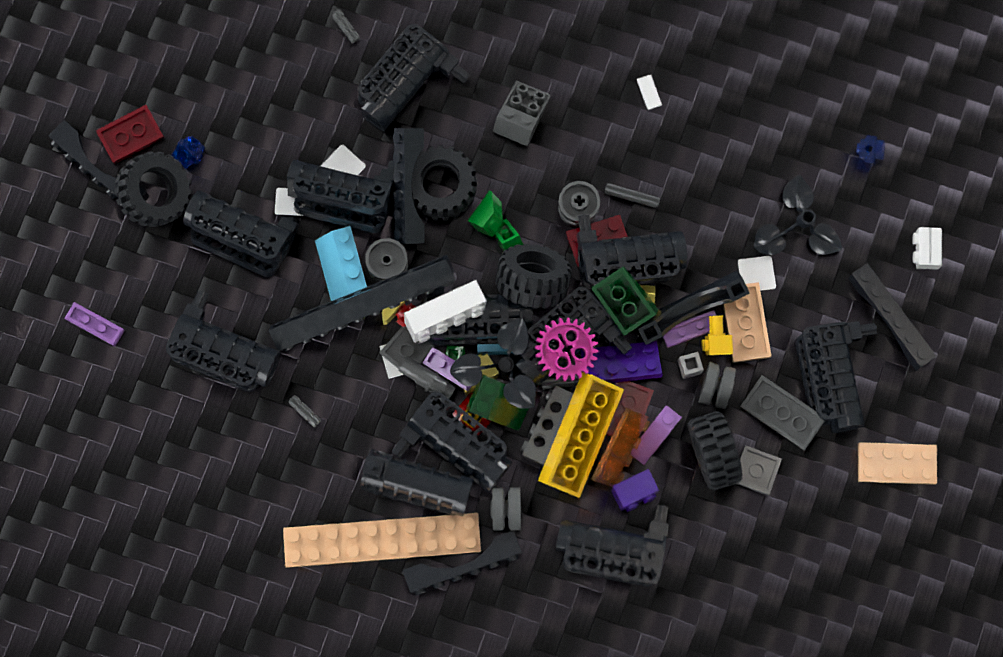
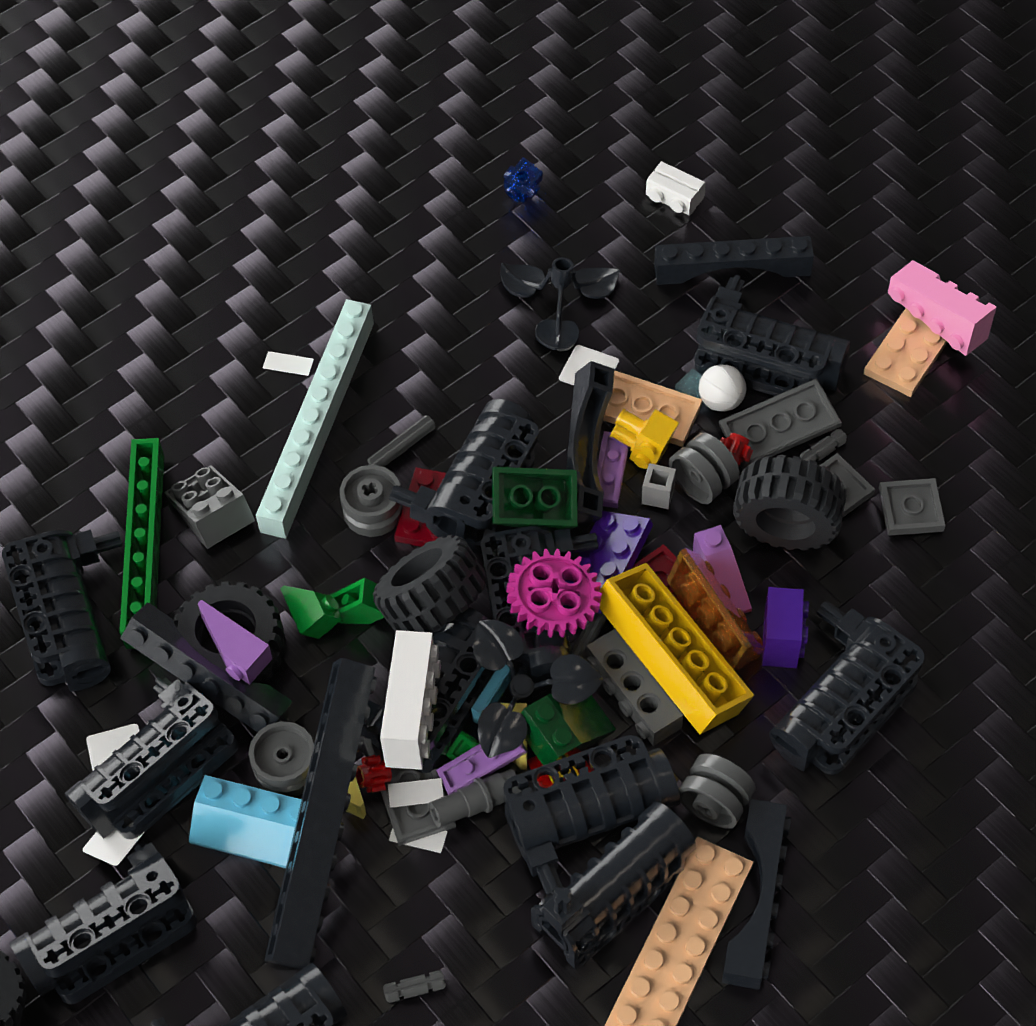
camera: 55 degrees left, 20 degrees down
none -> green brick [120,438,164,649]
none -> medium lavender slope [198,600,273,684]
none -> light aqua brick [256,299,374,539]
none -> white sticker [388,778,443,808]
none -> clear light blue plate [675,368,702,399]
none -> white piece [699,364,746,412]
none -> red gear [720,433,753,467]
none -> dark grey axle [800,429,847,462]
none -> dark grey plate [879,478,945,536]
none -> bright pink wedge [888,261,997,356]

